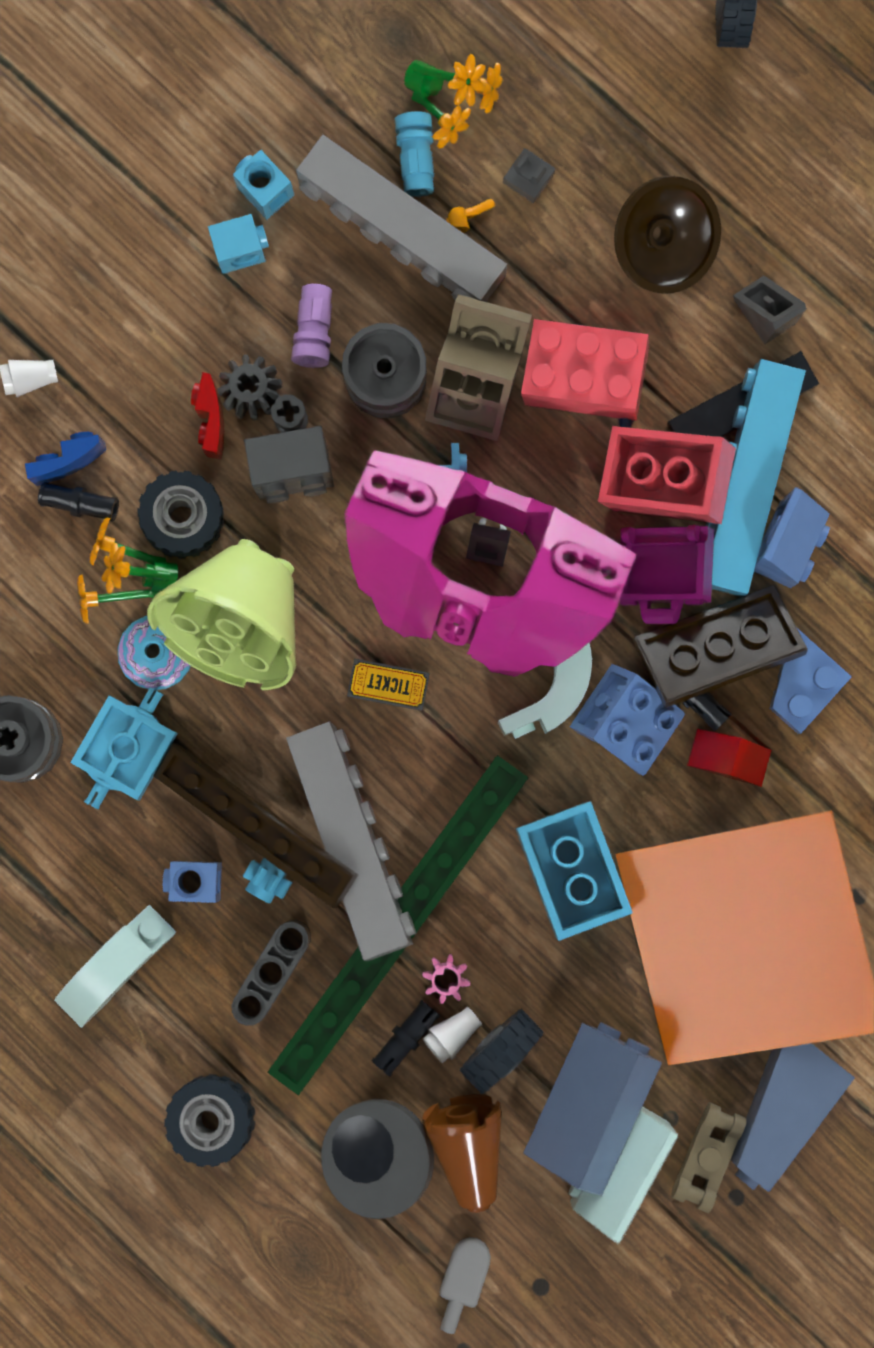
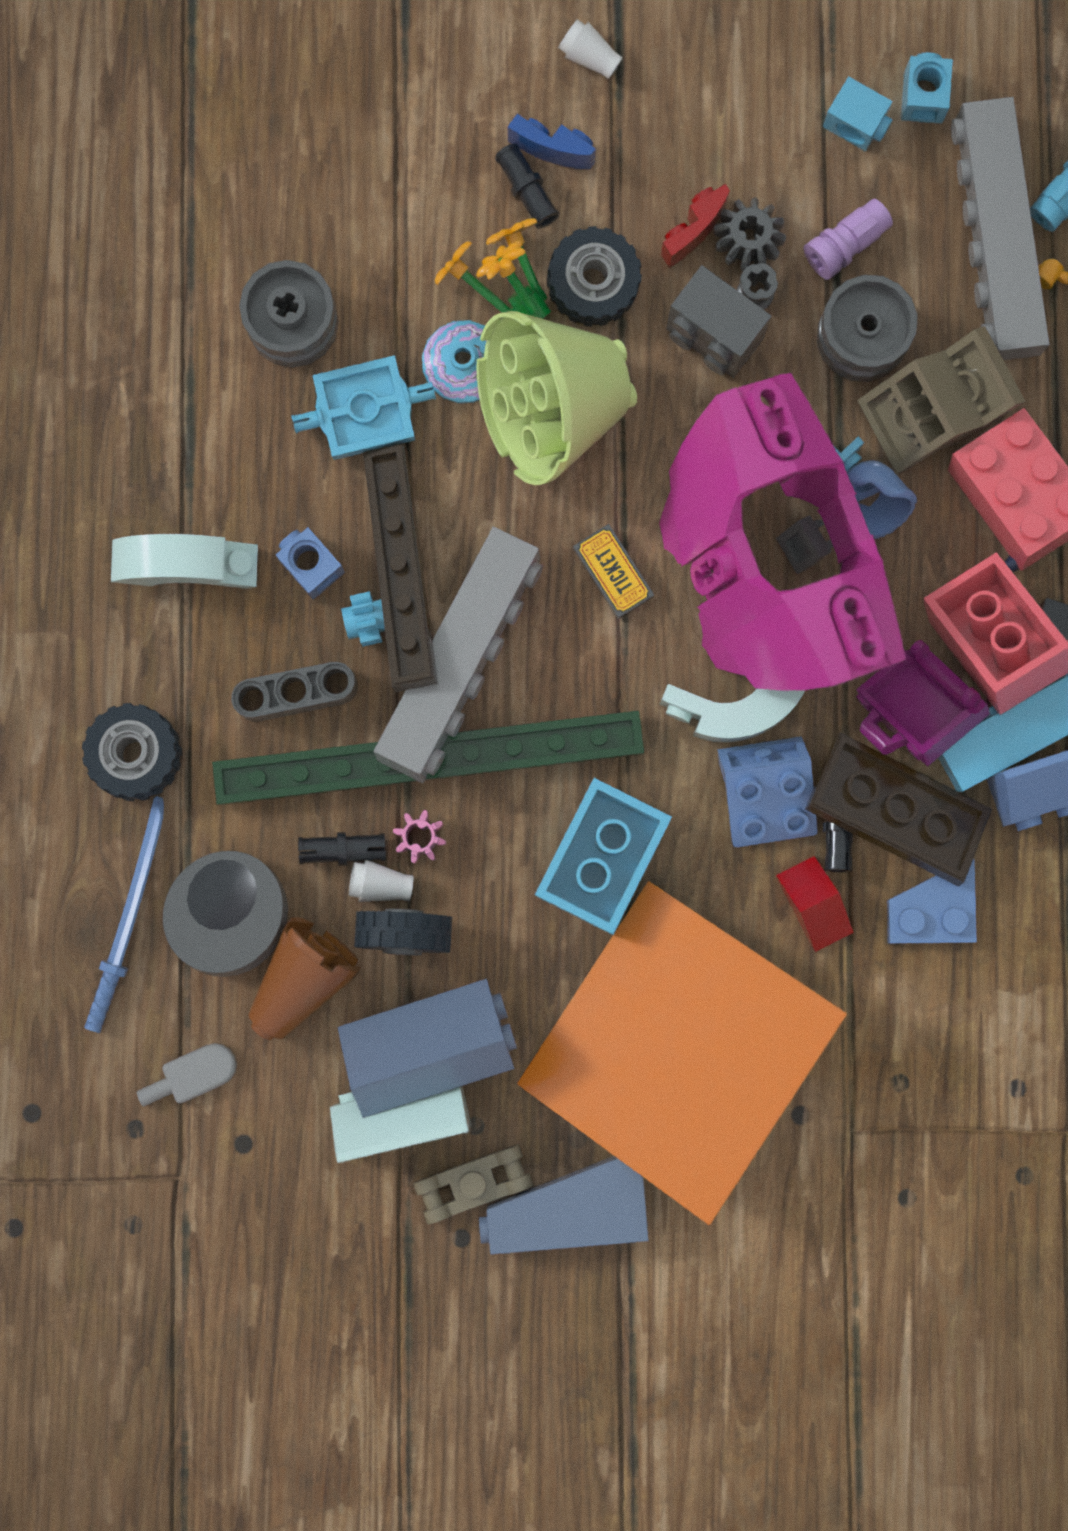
camera: 50 degrees right, 0 degrees up
none -> medium blue sword [84,796,164,1033]
none -> medium blue hair [847,460,917,539]

